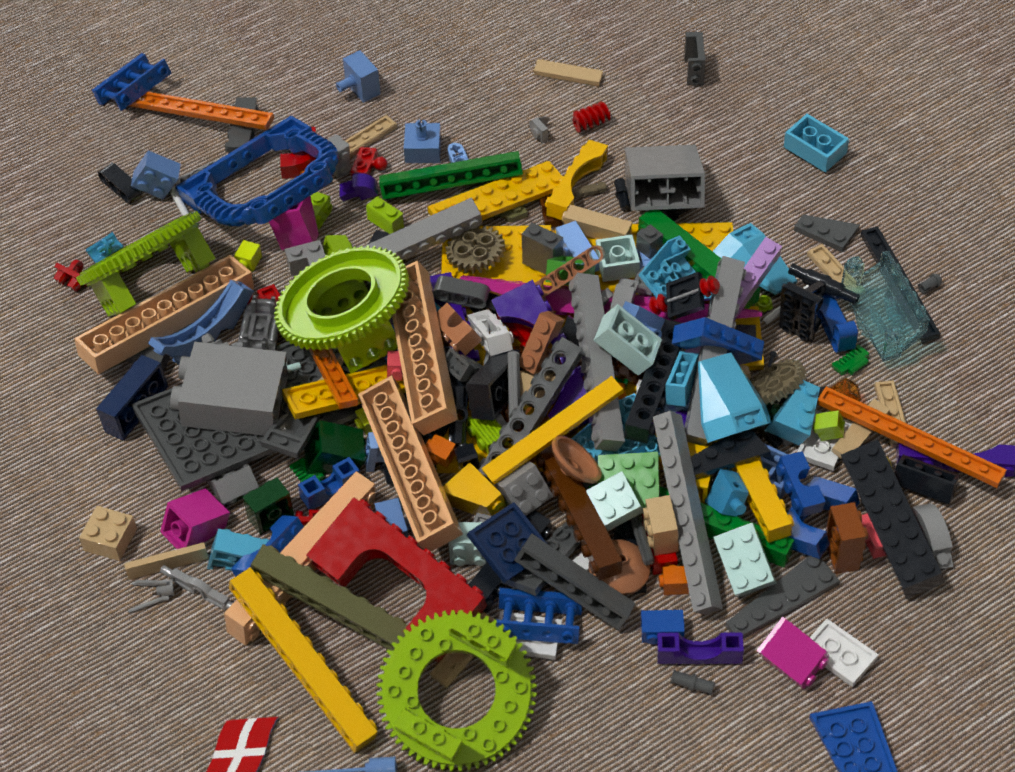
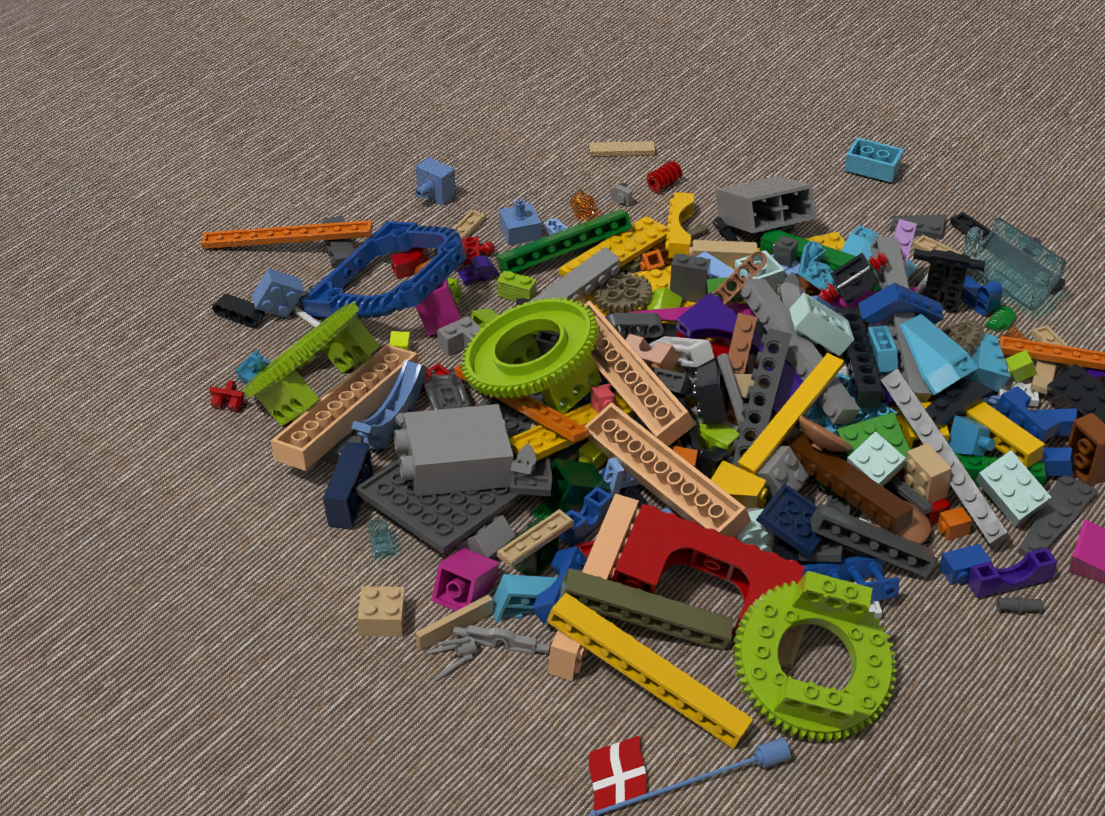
camera: 20 degrees left, 10 degrees down
blue fence [92,53,172,111] -> none
dark grey panel [684,32,706,85] -> none
none -> clear light blue piece [368,518,394,558]
none -> tan tile [497,509,574,568]
none -> light grey plate [511,444,536,476]
none -> clear orange brick [569,189,598,220]
none -> orange brick [639,249,665,272]
none -> lime slope [642,287,682,311]

